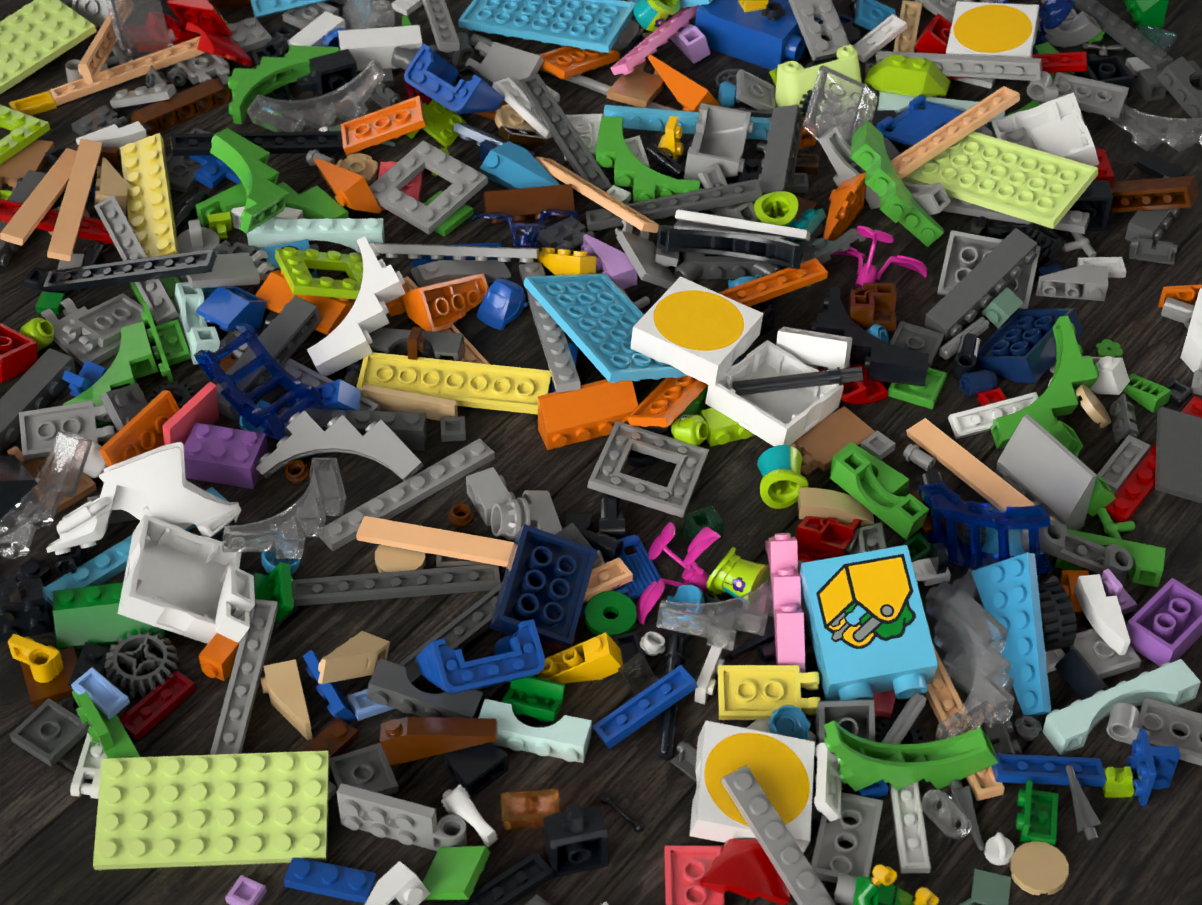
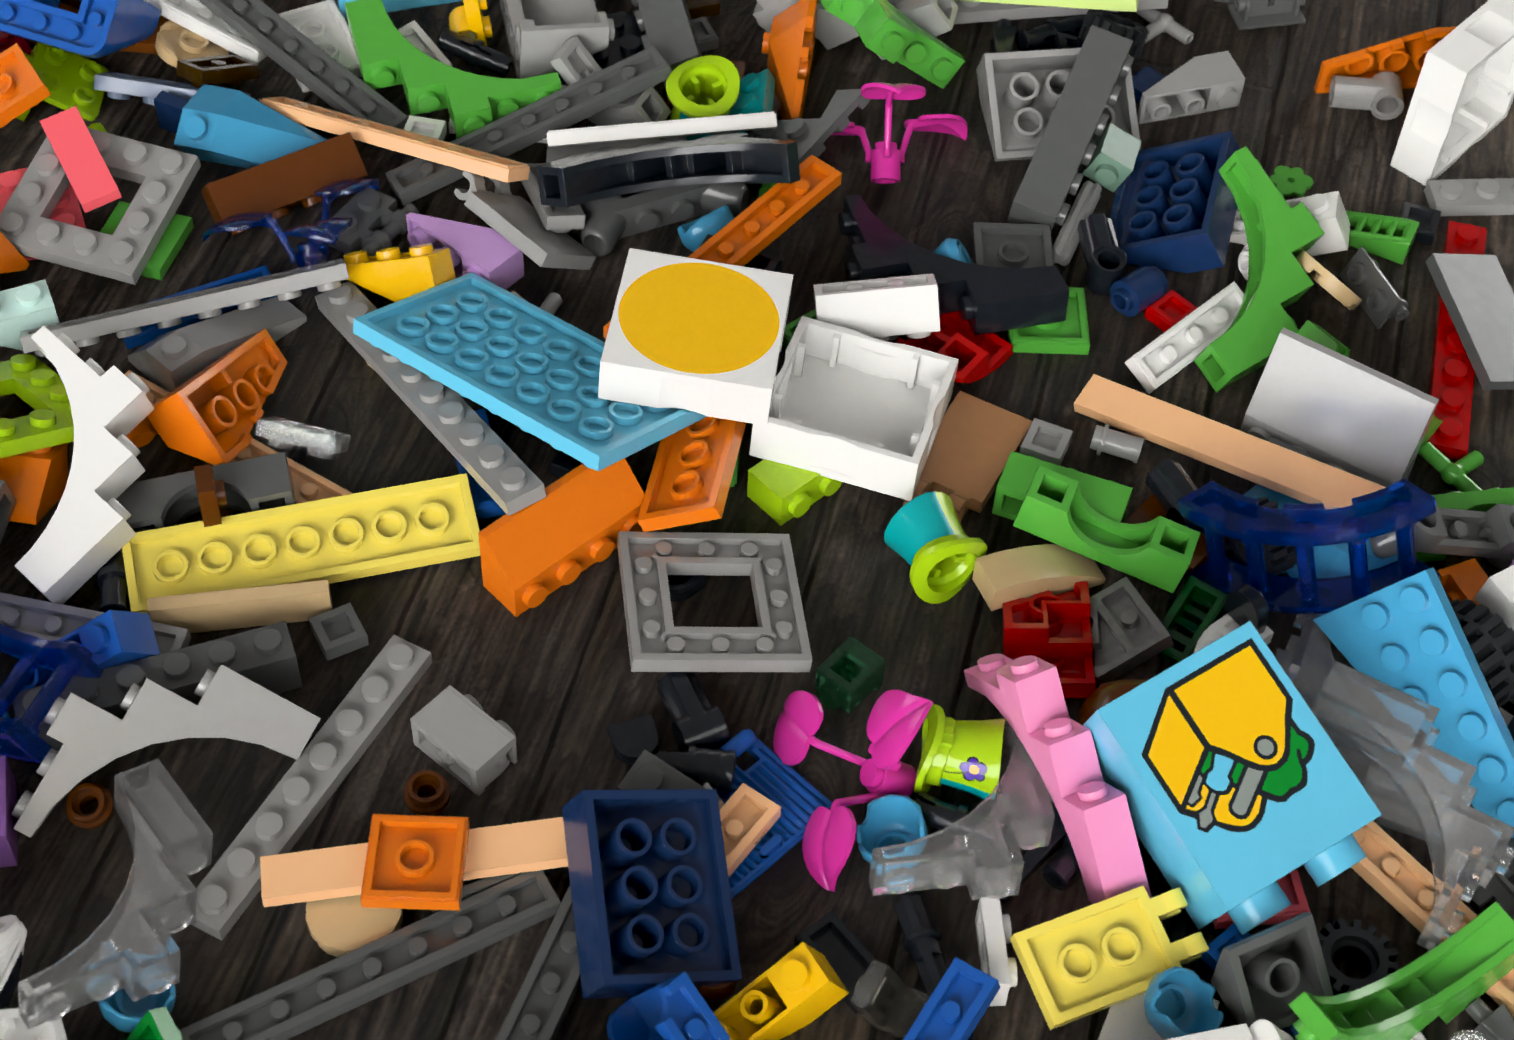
camera: 25 degrees left, 5 degrees up
blue helmet [476,278,528,330] -> none
light grey beam [490,490,562,541] -> none
green tile [584,591,637,637] -> none
white plate [640,632,665,656] -> none
lime head [671,414,709,446] -> none
black axle [732,366,863,395] -> none
reddish brown brick [849,283,897,332] -> none
light grey axle [881,693,926,744] -> none
white tile [1076,257,1127,278] -> none
light grey plate [1097,435,1151,495] -> none
none -> coral tile [39,106,122,213]
none -> clear plate [255,416,351,459]
none -> orange tile [360,814,470,911]

